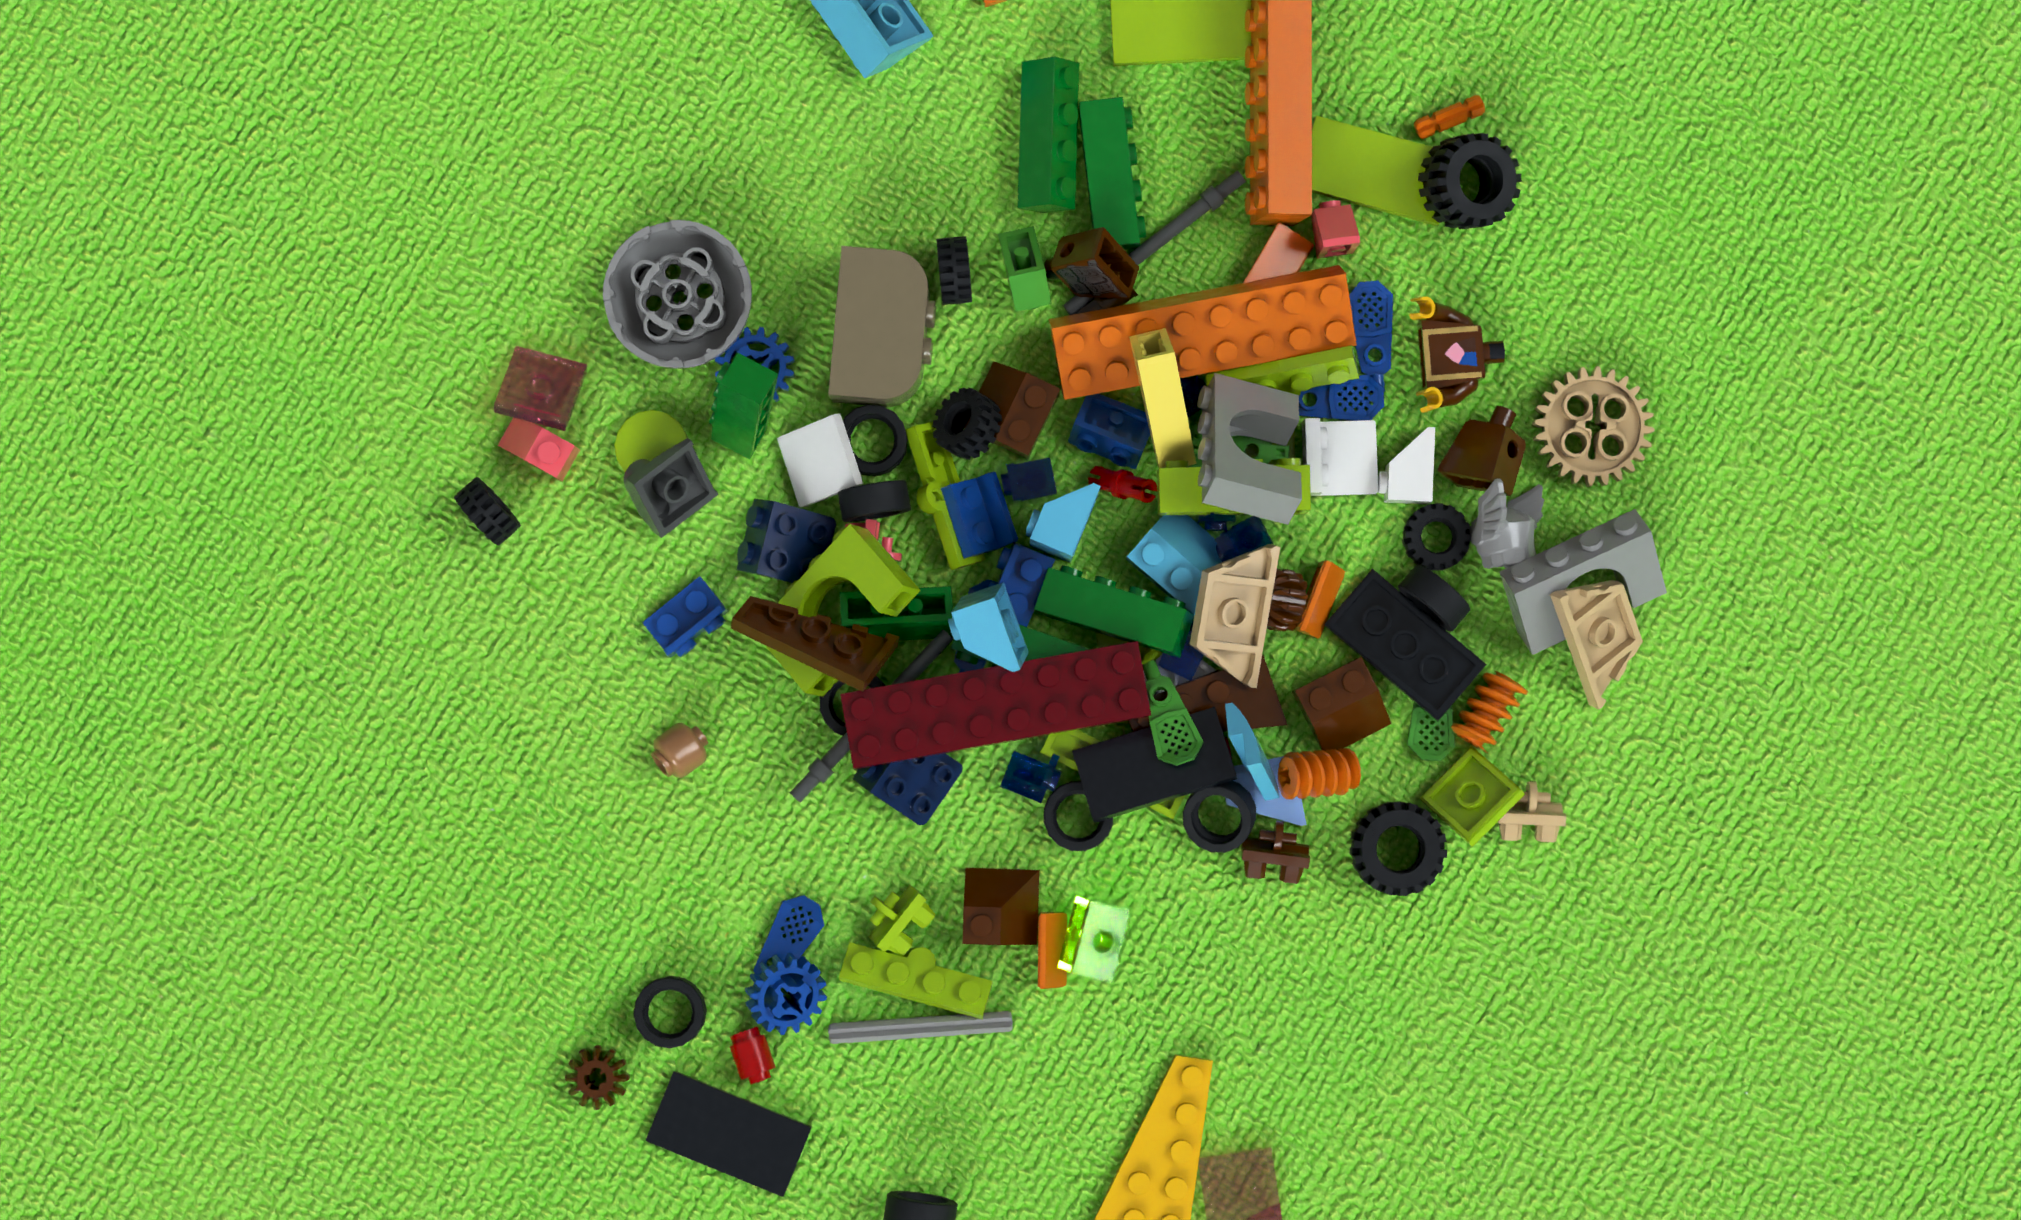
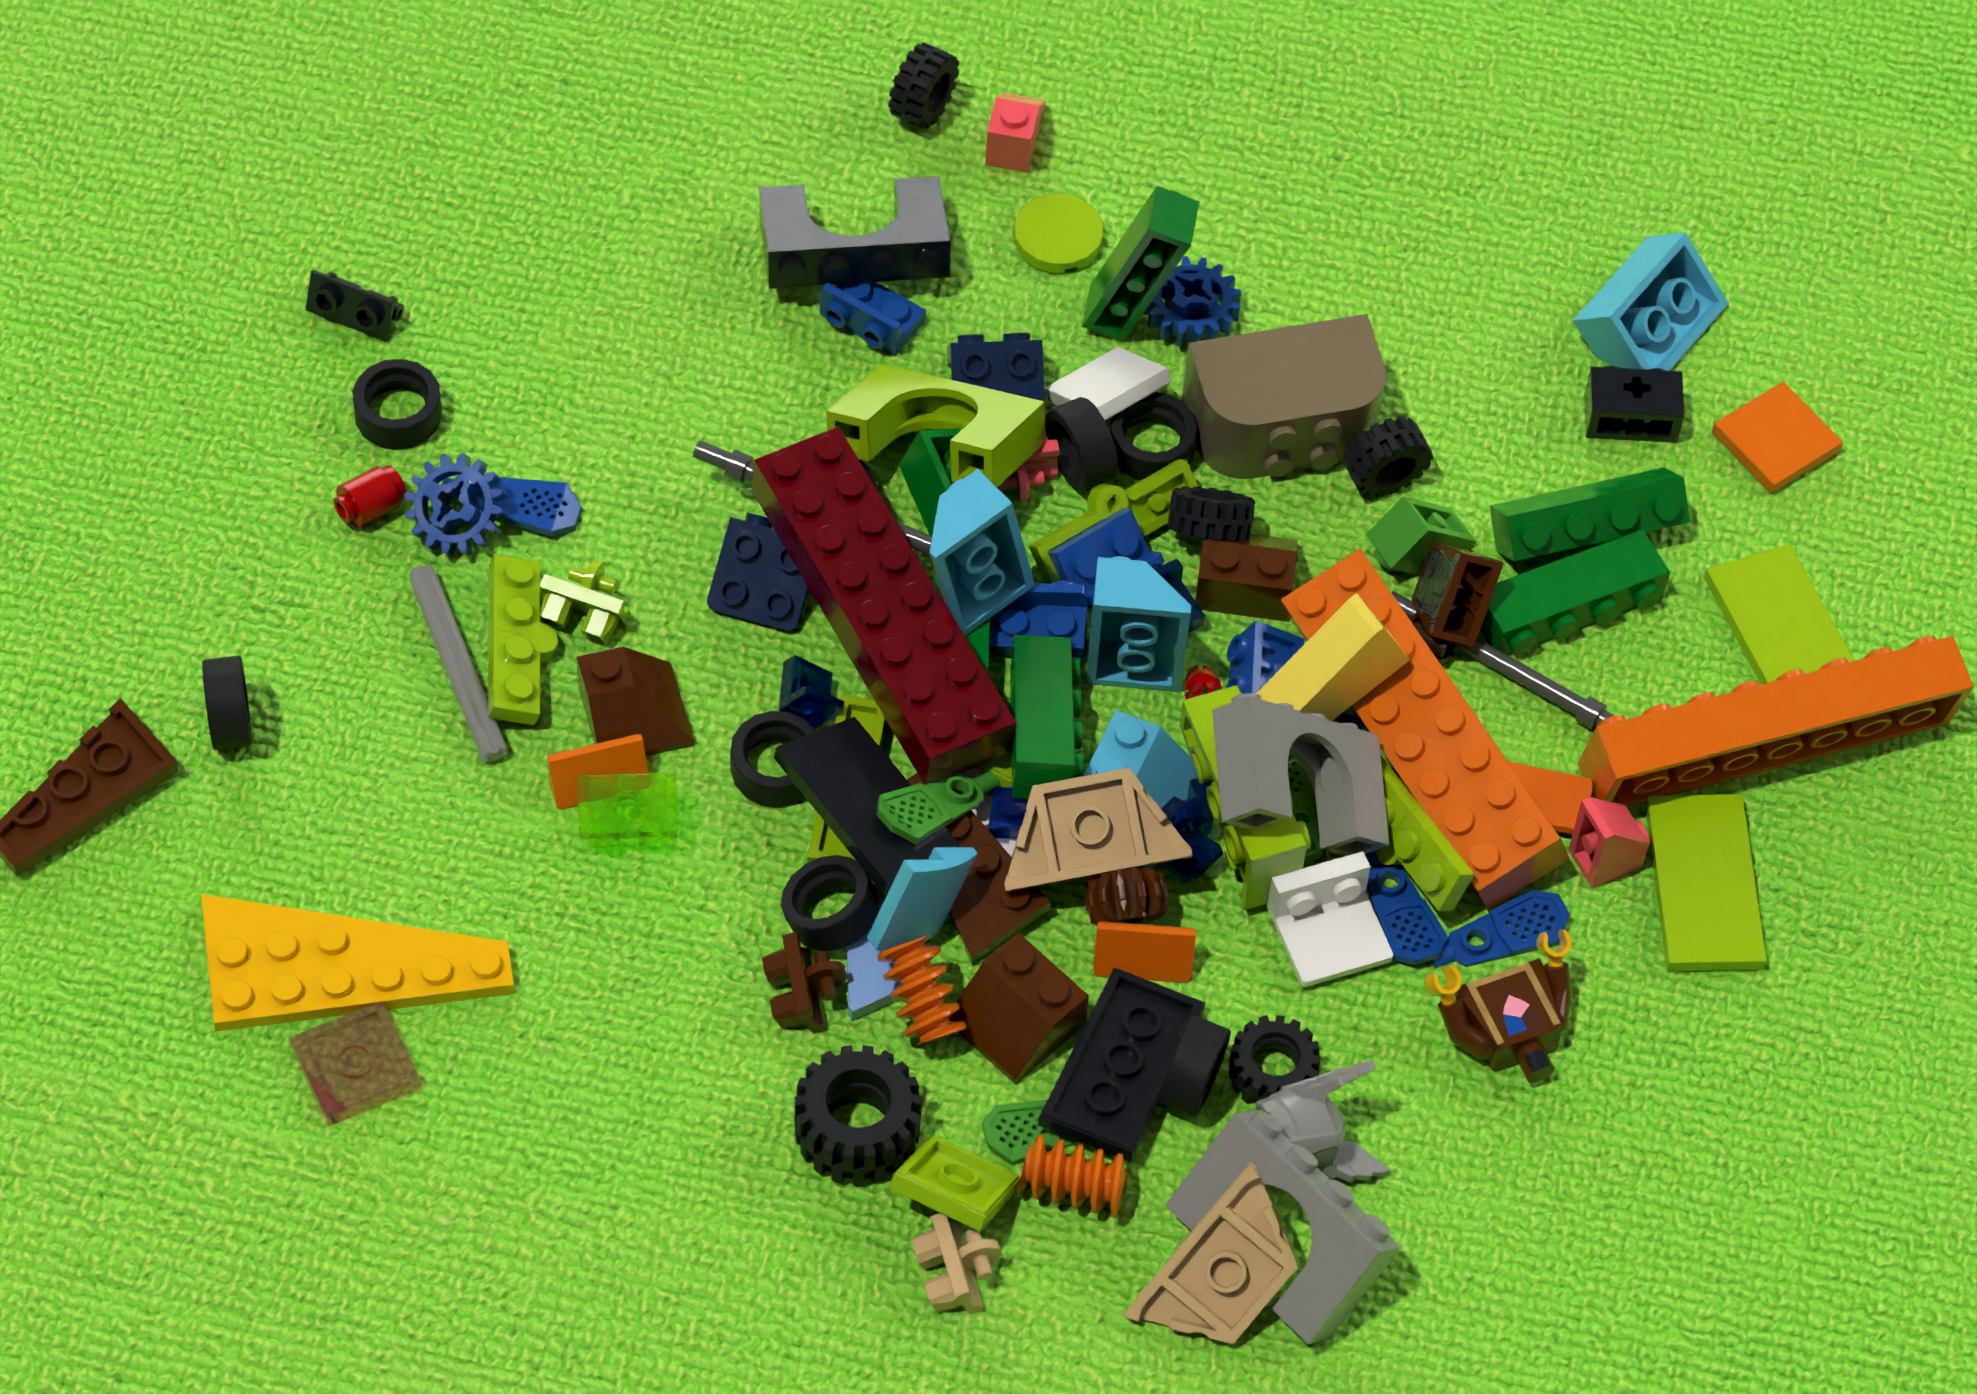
camera: 65 degrees right, 30 degrees down
tile [494,346,587,431] -> none
reddish brown gear [565,1045,630,1110] -> none
light grey brick [603,220,752,369] -> none
dark grey slope [624,438,718,538] -> none
black tile [645,1070,812,1197] -> none
medium nougat head [651,723,708,778] -> none
reddish brown wing [731,596,900,692] -> none
white slope [1378,427,1435,504] -> none
orange axle [1414,95,1486,139] -> none
black tyre [1418,133,1522,229] -> none
reddish brown torso [1437,406,1526,496] -> none
tan gear [1532,366,1655,487] -> none
none -> hinge [305,270,404,342]
none -> arch [759,176,951,289]
none -> black brick [1584,366,1684,443]

